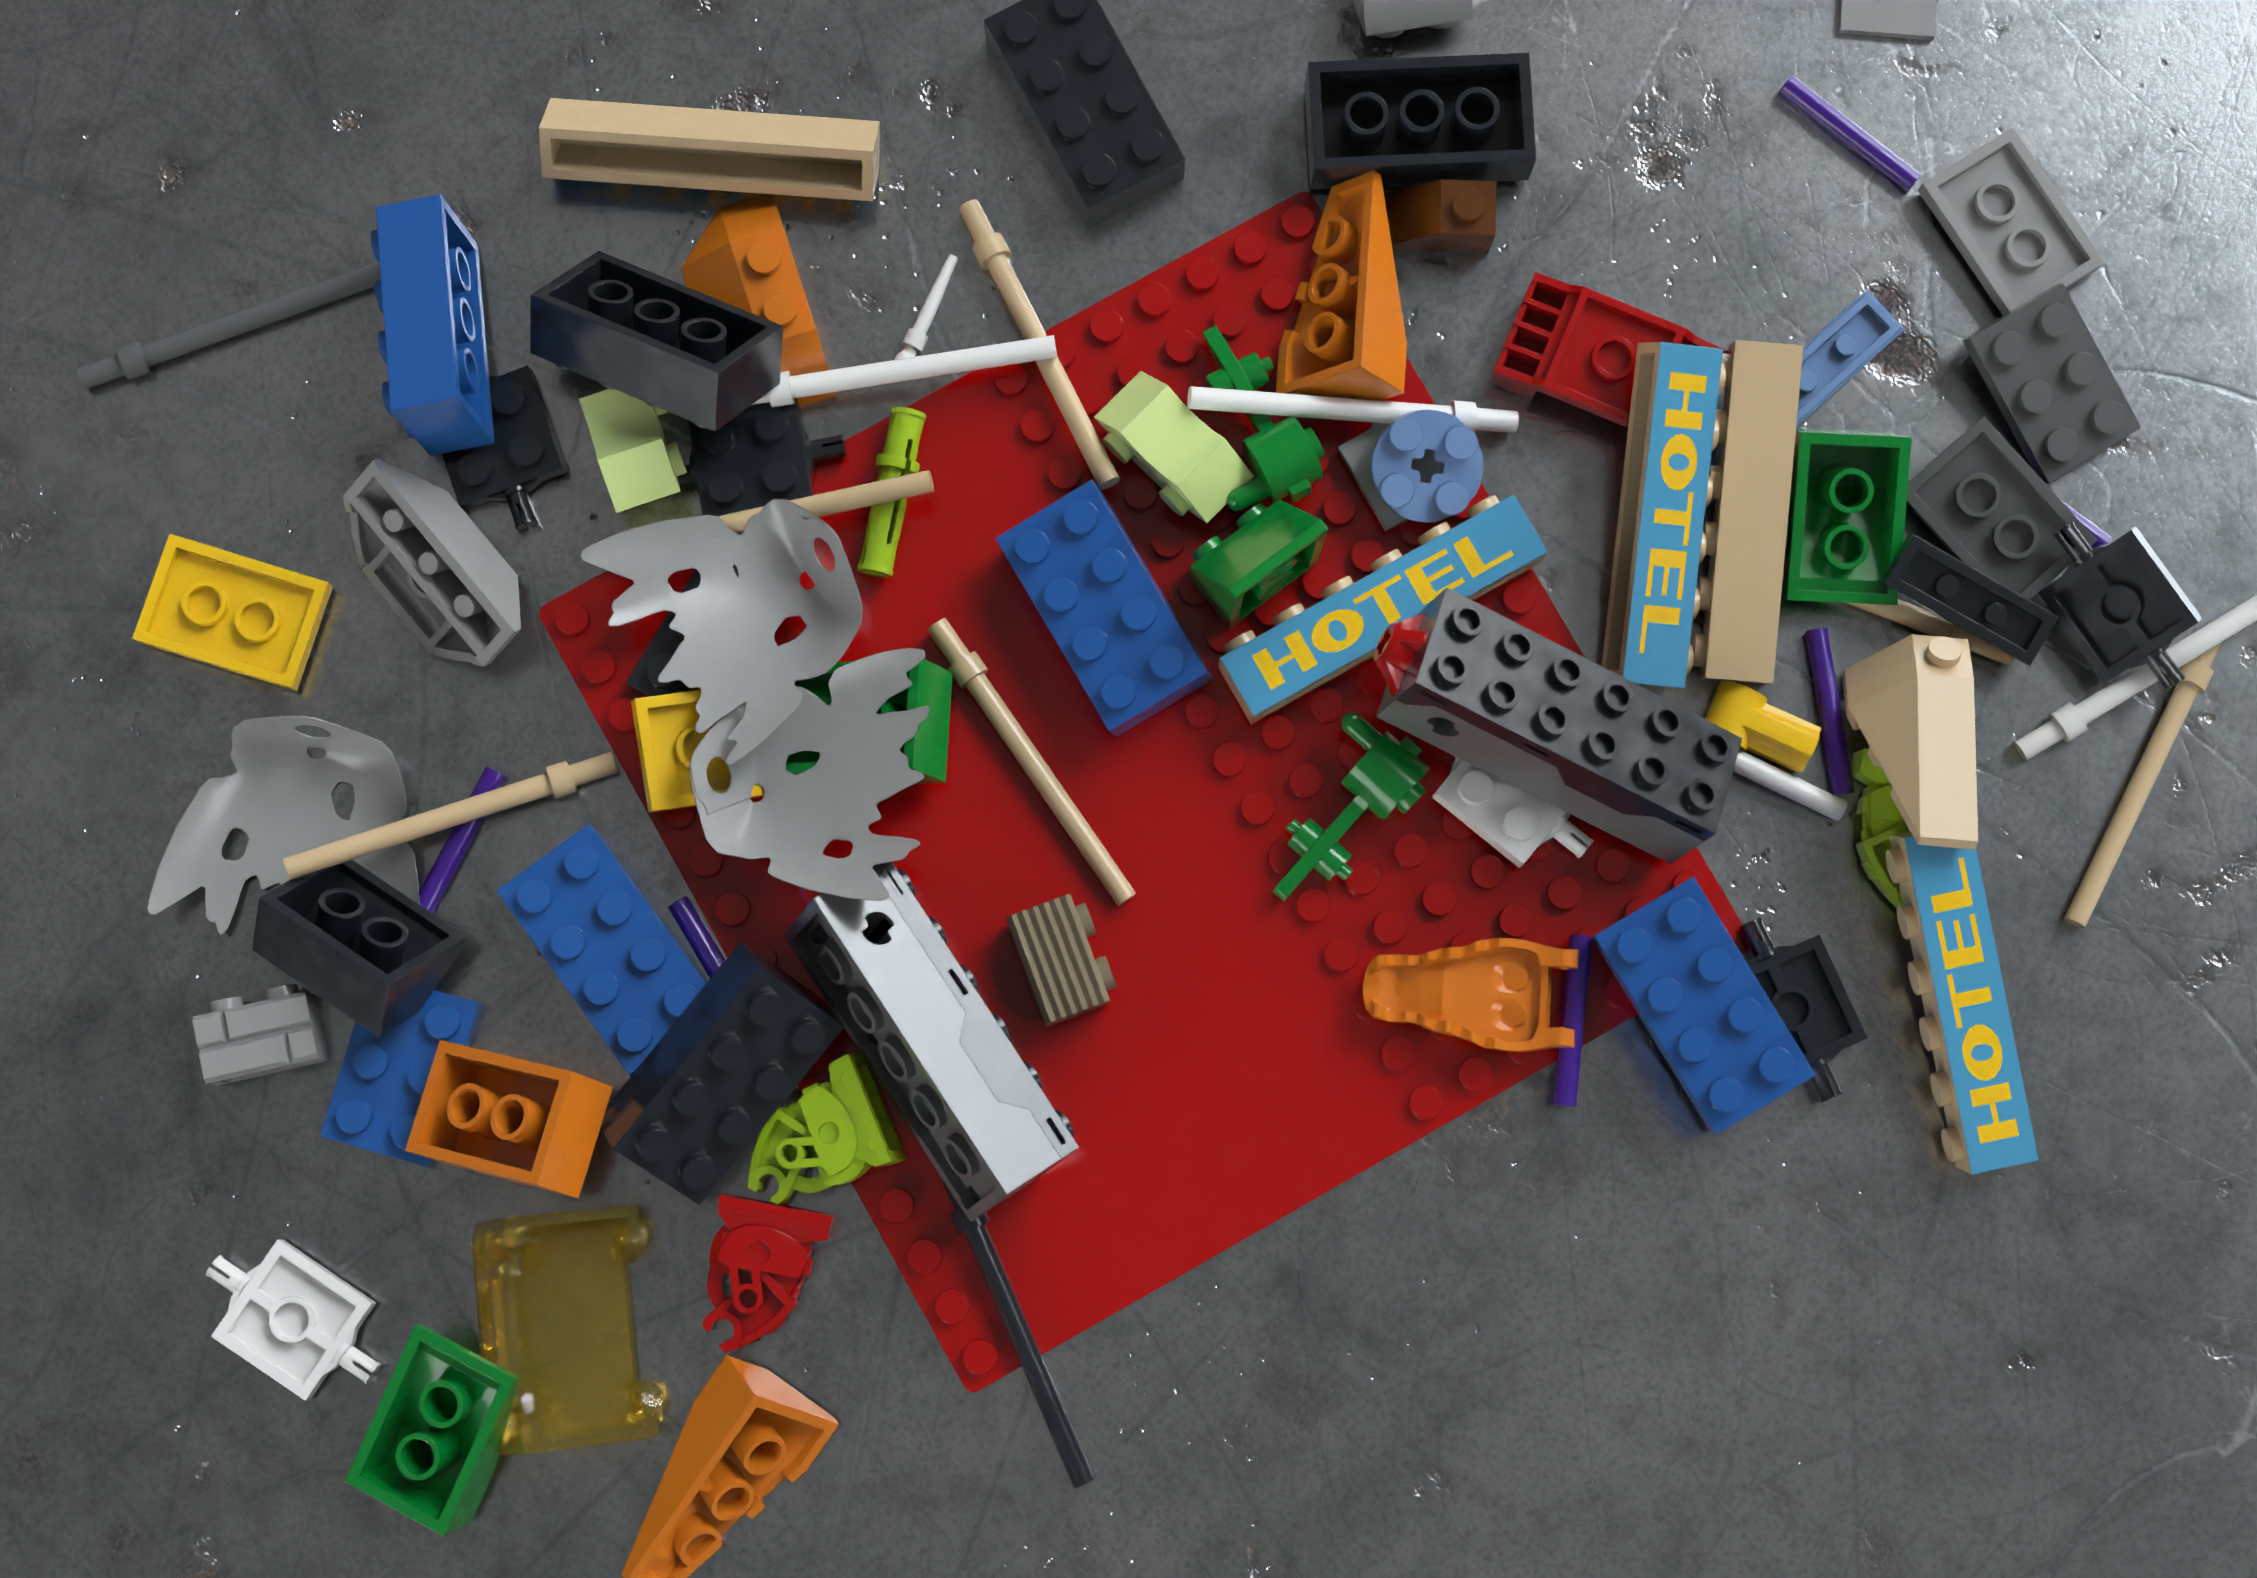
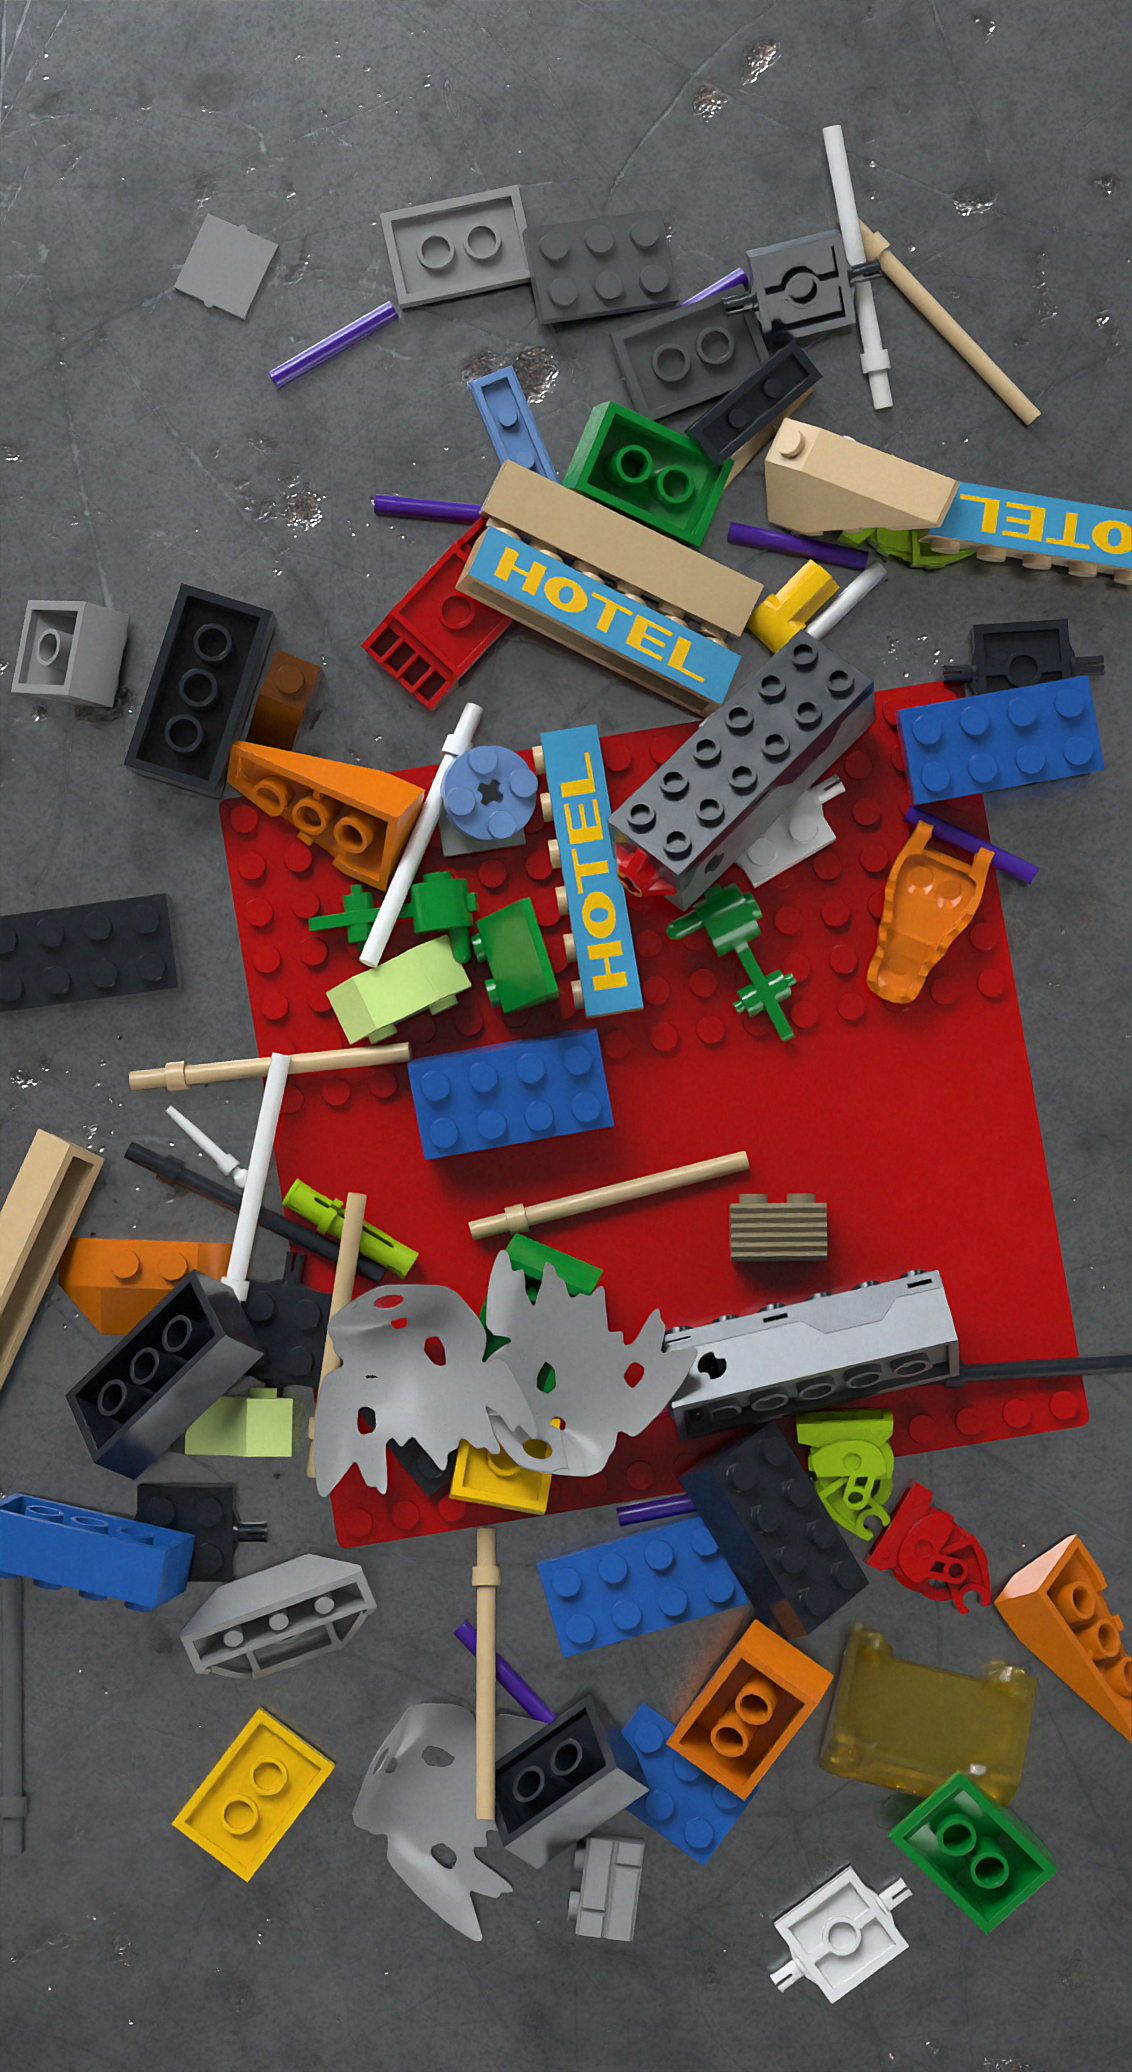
camera: 60 degrees left, 5 degrees up
none -> black bar [124,1141,387,1285]
none -> dark purple bar [374,494,483,524]

